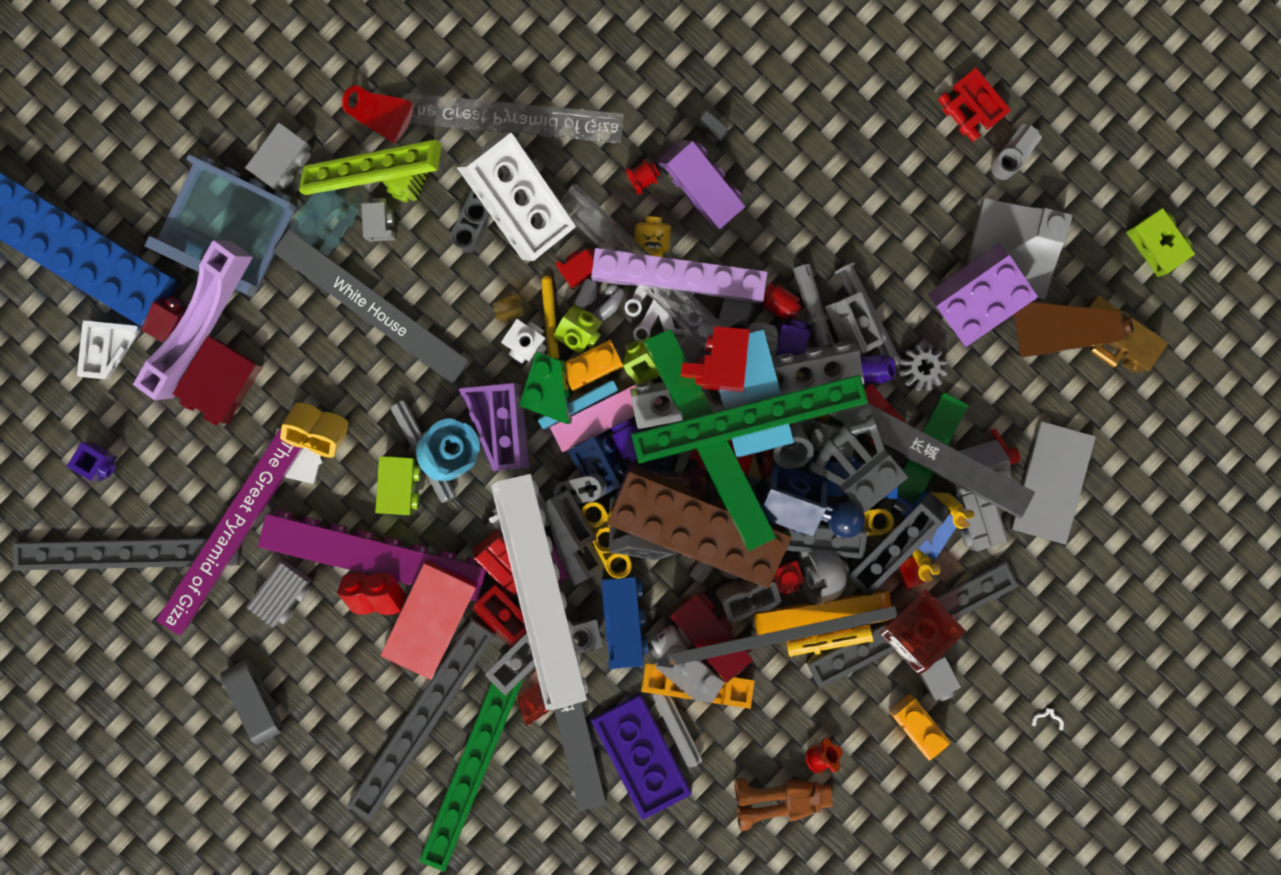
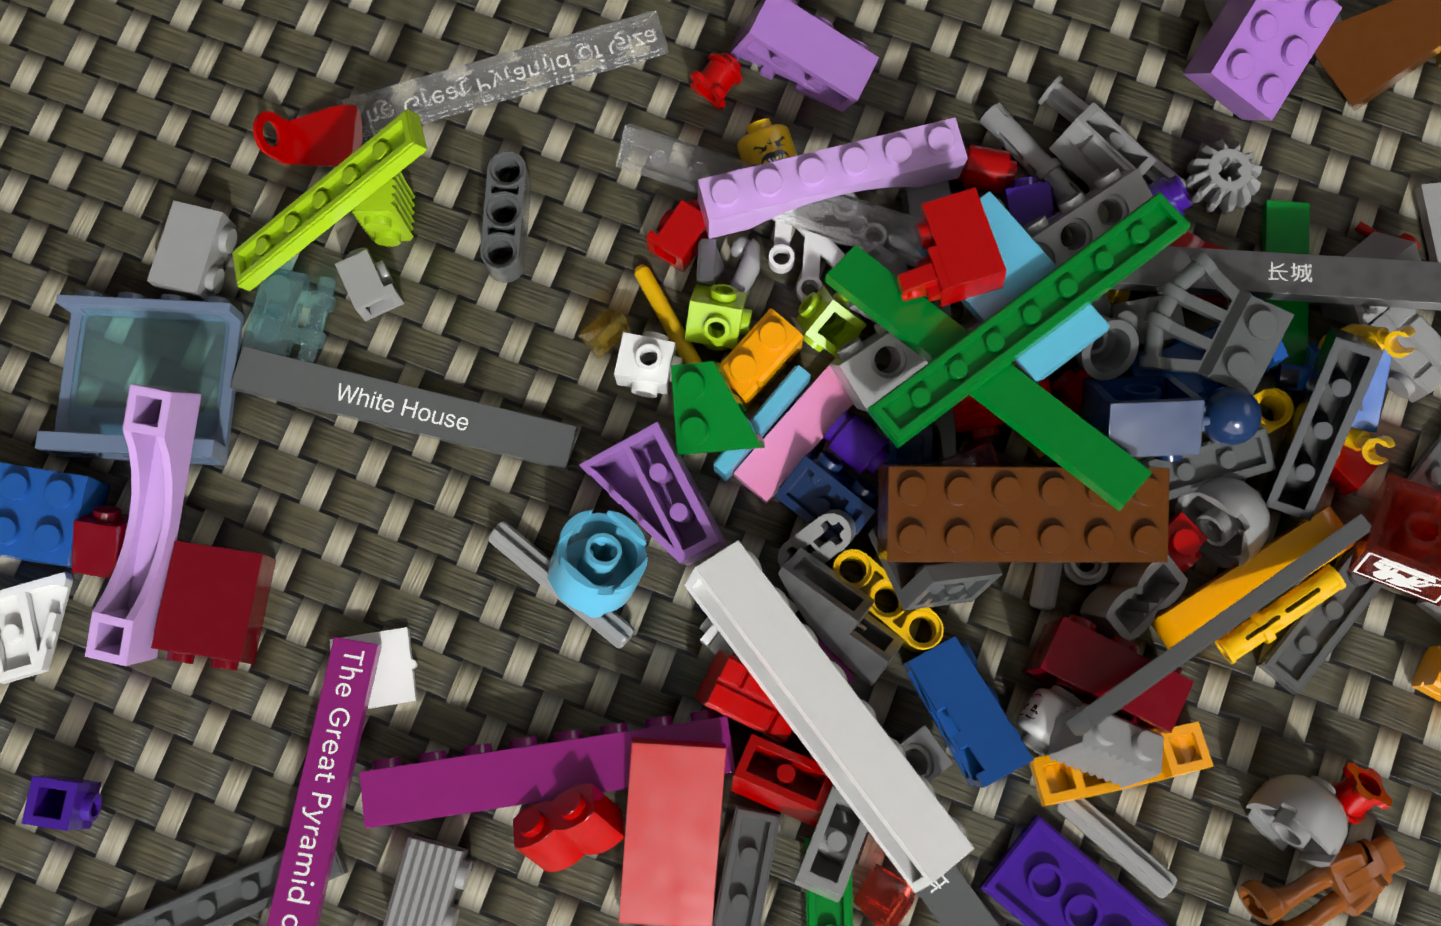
camera: 20 degrees left, 10 degrees down
yellow brick [280,403,348,457] -> none
lime brick [375,456,421,515] -> none
white brick [457,132,576,261] -> none
none -> light grey cylinder [1246,774,1348,867]

